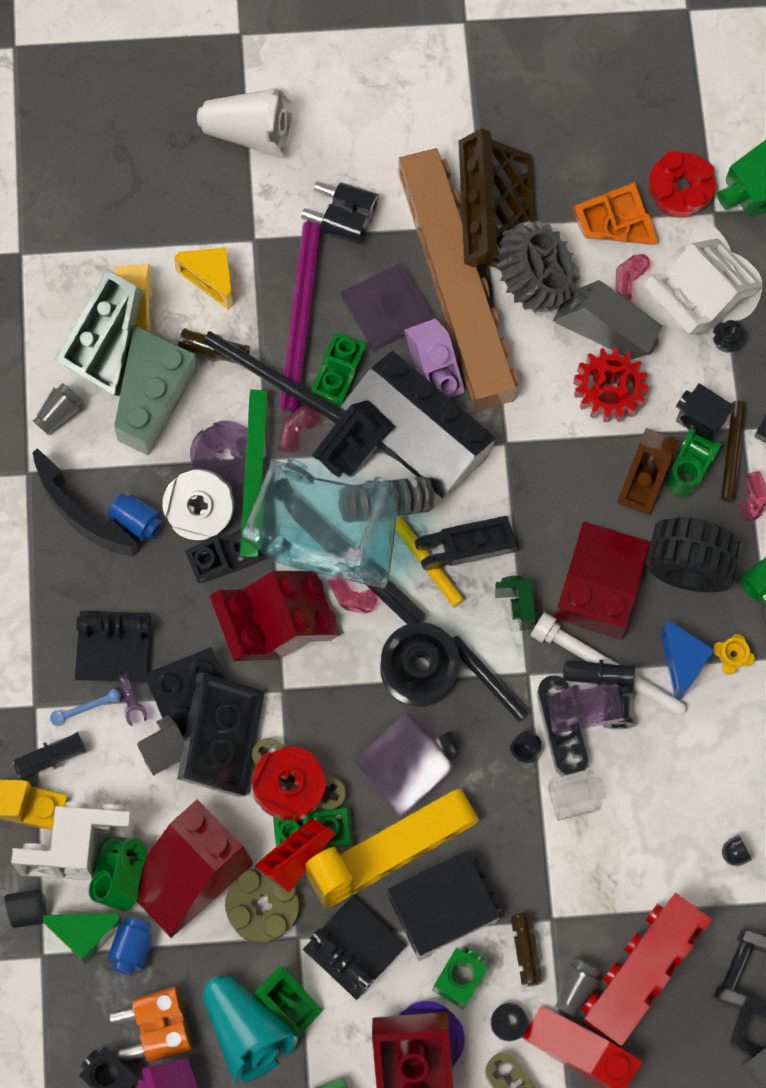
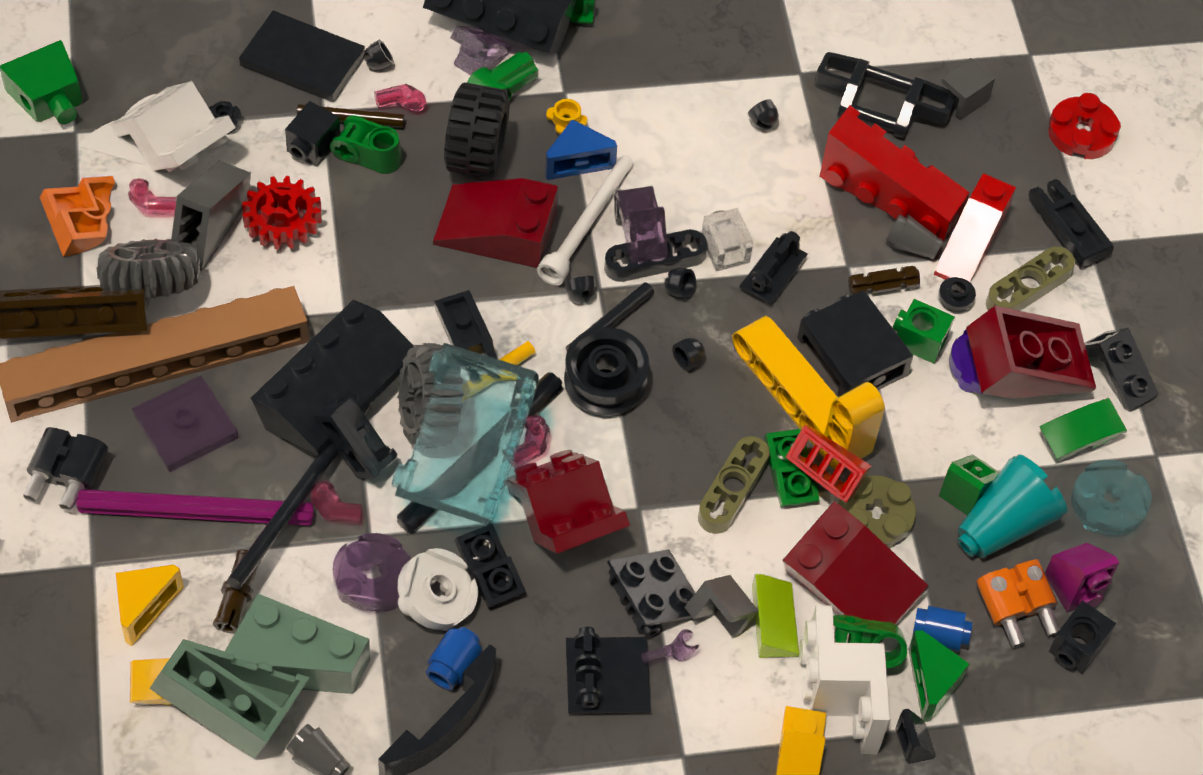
camera: 95 degrees left, 15 degrees down
black axle [13,731,87,779] -> none
medium blue hinge [50,689,122,726] -> none
black tile [177,672,265,797] -> none
green sticker [240,389,267,557] -> none
red plate [252,746,326,821] -> none
black hinge [302,895,407,1001] -> none
green slope [310,332,367,409] -> none
clear purple plate [354,713,456,816] -> none
lavender slope [404,318,465,398] -> none
dark green bracket [494,576,535,631] -> none
black axle [563,660,635,688] -> none
reddish brown slope [617,428,678,515] -> none
red plate [648,151,716,218] -> none
none -> black hinge [565,276,596,304]
none -> black hinge [739,231,808,305]
none -> lime slope [752,574,799,658]

